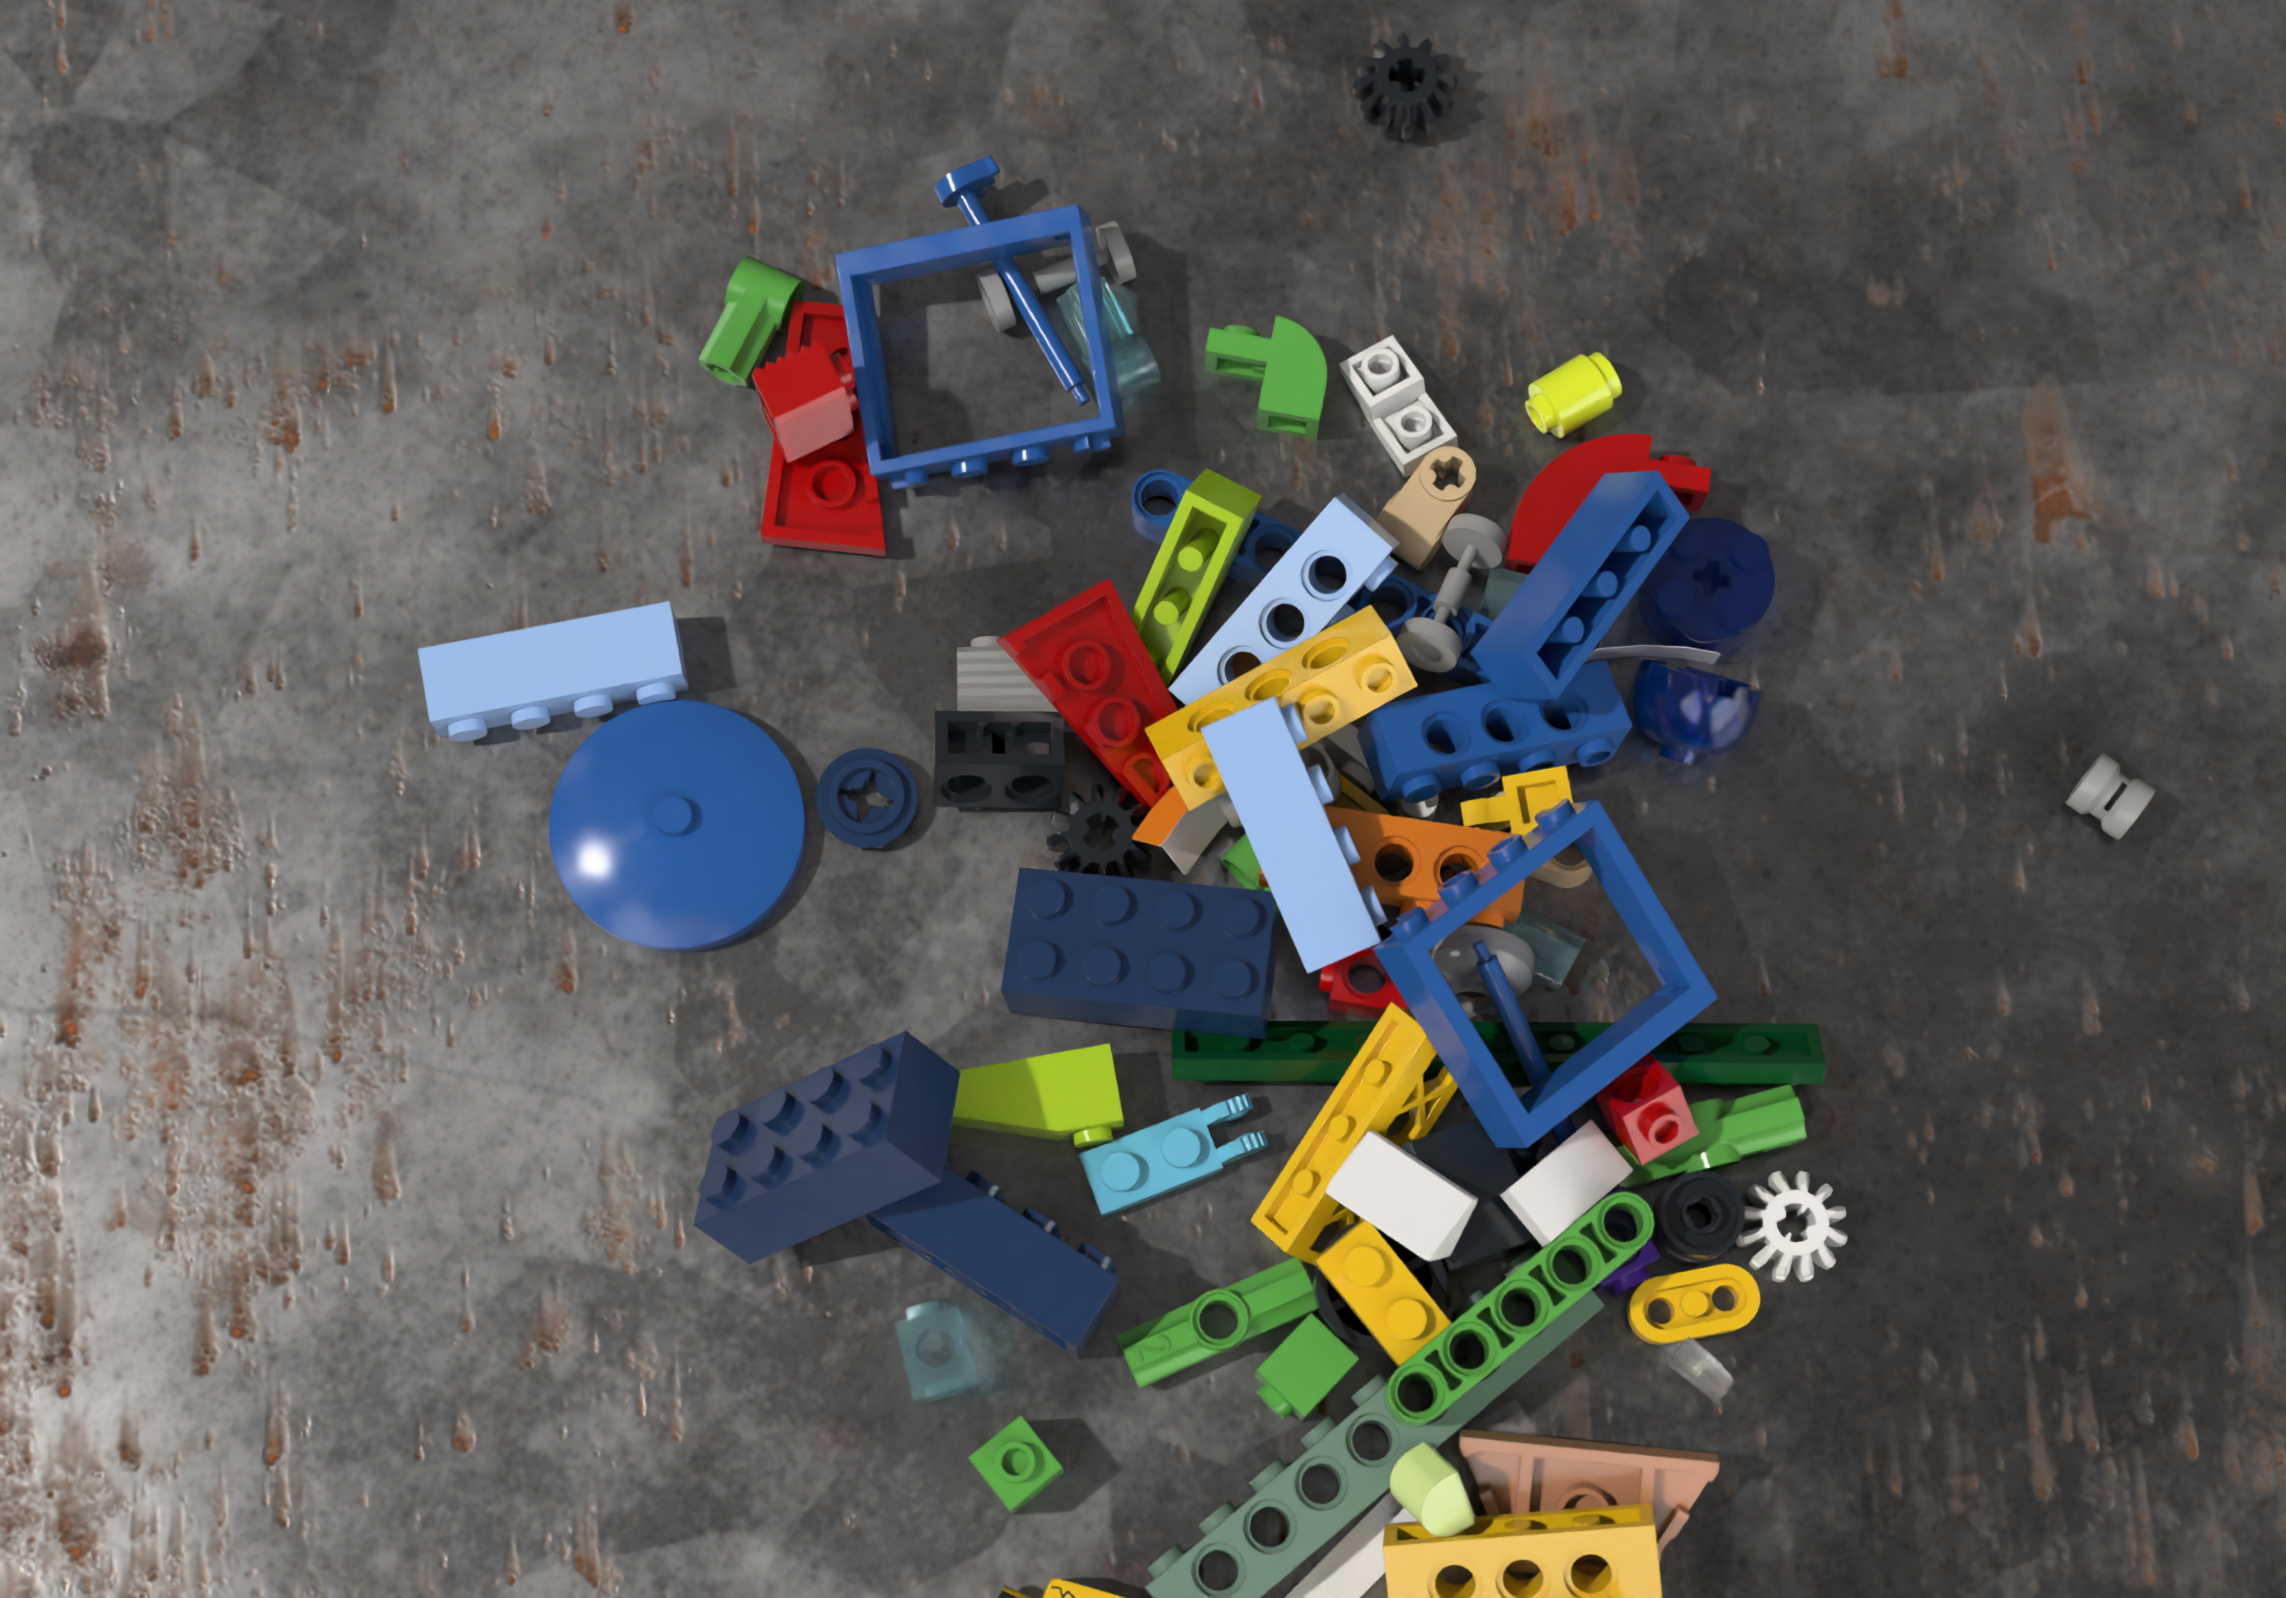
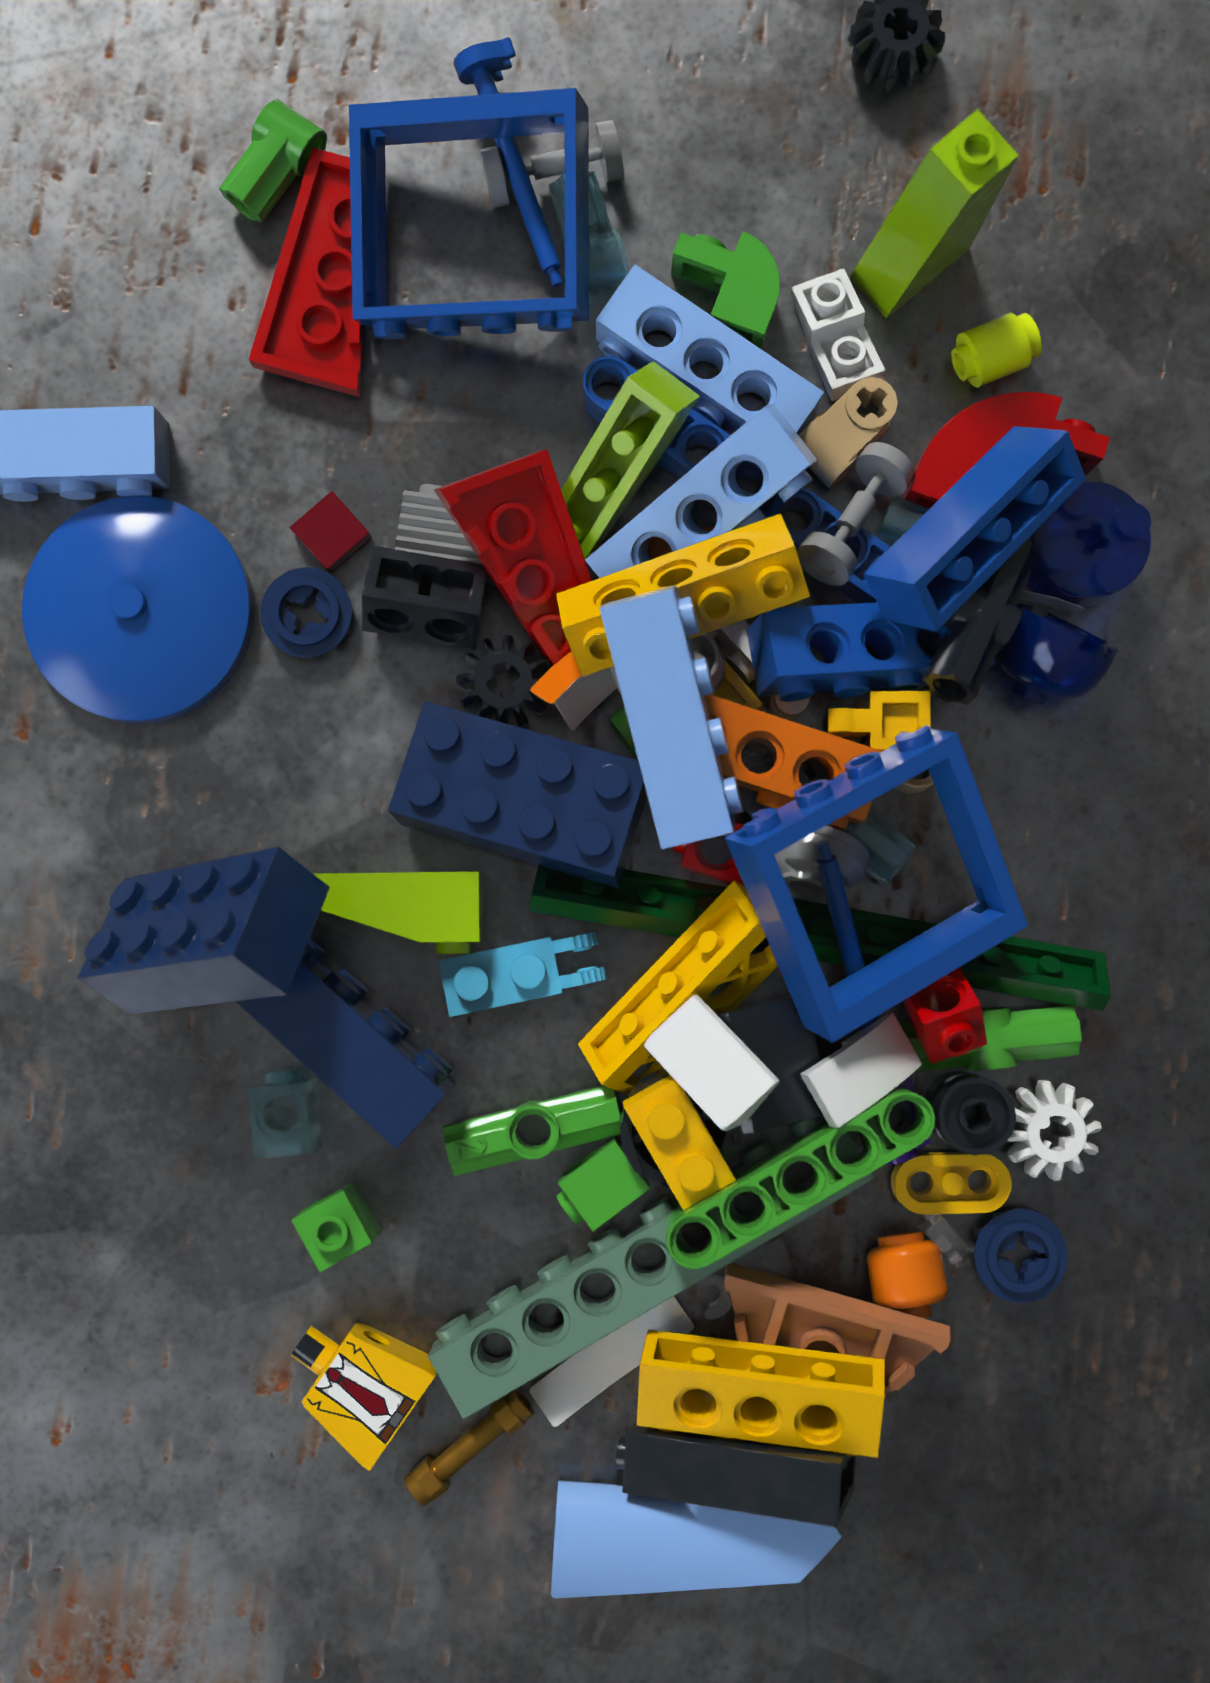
camera: 10 degrees right, 10 degrees up
red brick [752,340,860,463] -> none
yellowish green brick [1390,1442,1475,1537] -> none
none -> dark red tile [289,491,372,574]
none -> light blue brick [596,264,824,436]
none -> lime slope [850,109,1019,319]
none -> orange head [866,1231,948,1318]
none -> black piece [923,539,1039,705]
none -> dark blue gear [971,1207,1068,1303]

